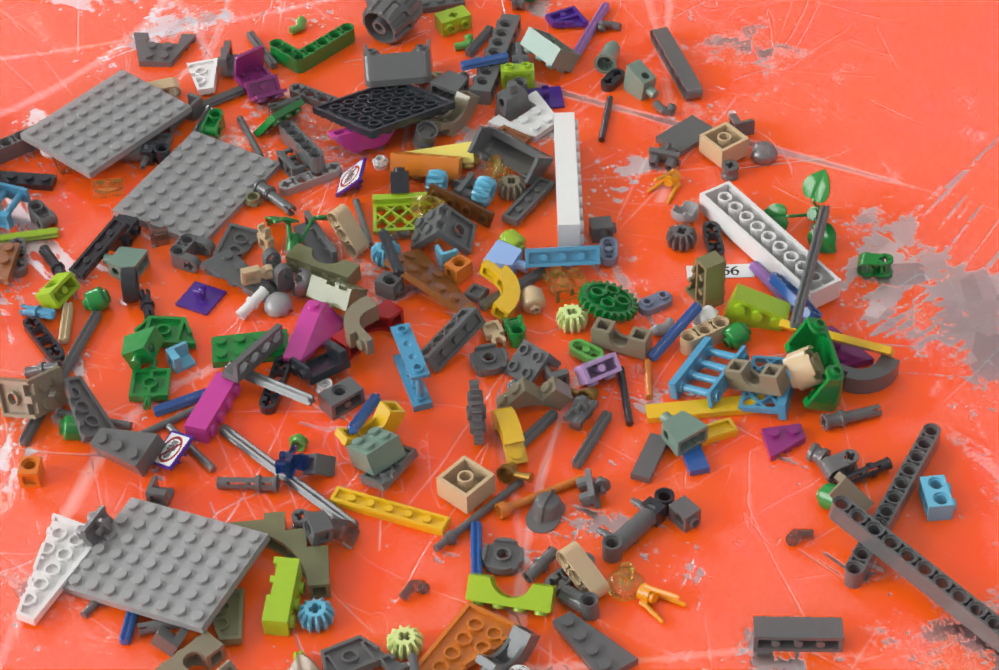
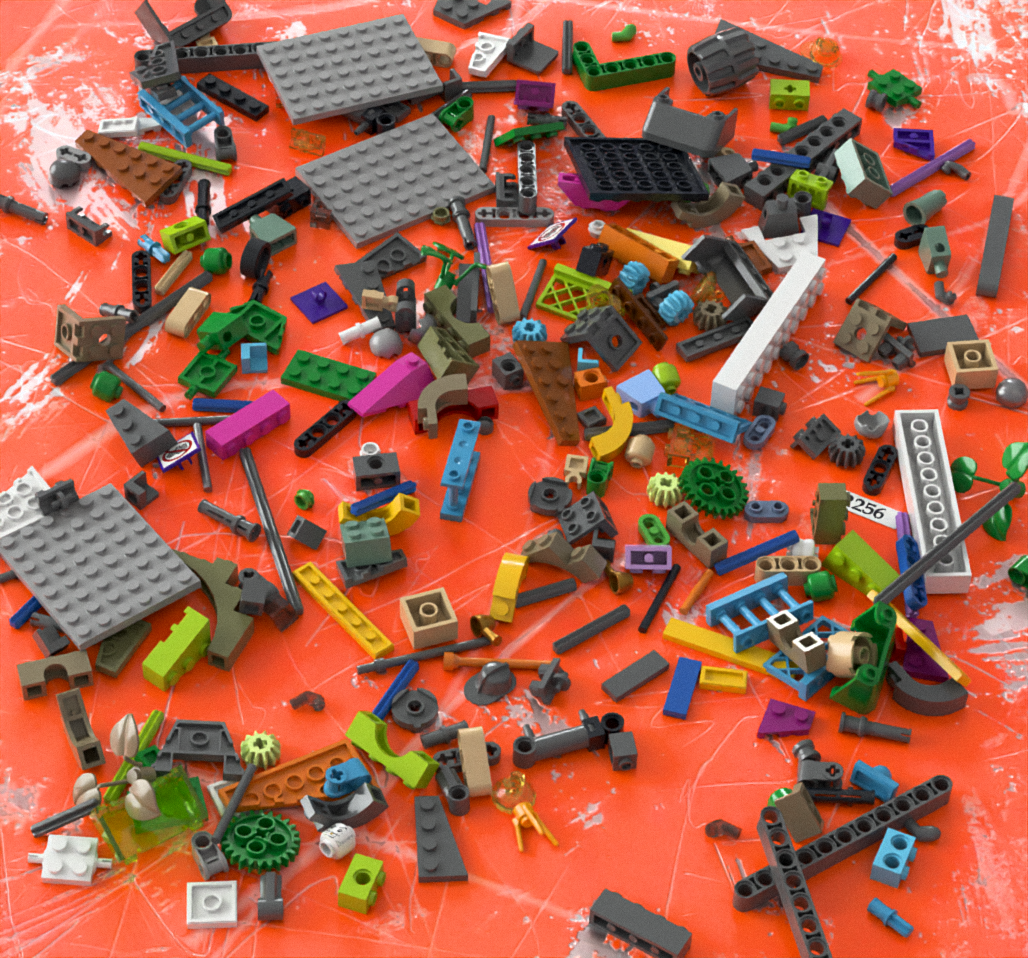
camera: 25 degrees right, 5 degrees up
orange brick [17,456,45,488] -> none
dark grey wing [62,375,116,443] -> none
dark grey piece [170,233,216,273] -> none
dark grey fence [222,323,283,383] -> none
axle [225,362,315,406] -> none
magenta bracket [234,45,273,92] -> none
tan plate [257,222,275,251] -> none
clear blue hips [275,445,310,479] -> none
black panel [289,339,351,385] -> none
medium azure gear [297,596,335,634] -> none
black axle [378,228,404,277] -> none
clear smoke arm [390,229,411,244] -> none
dark grey wheel [412,120,438,150] -> none
dark grey fence [421,307,486,373] -> none
dark grey gear [466,379,487,445] -> none
dark grey hips [563,394,599,431] -> none
light grey arm [650,317,675,336] -> none
sand green torso [660,411,708,457] -> none
panel [729,113,755,136] -> none
none -> tan beam [165,287,211,338]
none -> dark azure piece [323,758,372,798]
none -> medium lavender axle [474,222,494,313]
none -> dark grey wheel [779,341,809,370]
none -> dark grey bracket [790,413,841,460]
none -> dark tan bracket [833,298,907,363]
none -> dark azure tile [850,760,899,802]
none -> dark azure axle [867,898,914,938]
none -> dark grey arm [904,818,941,842]

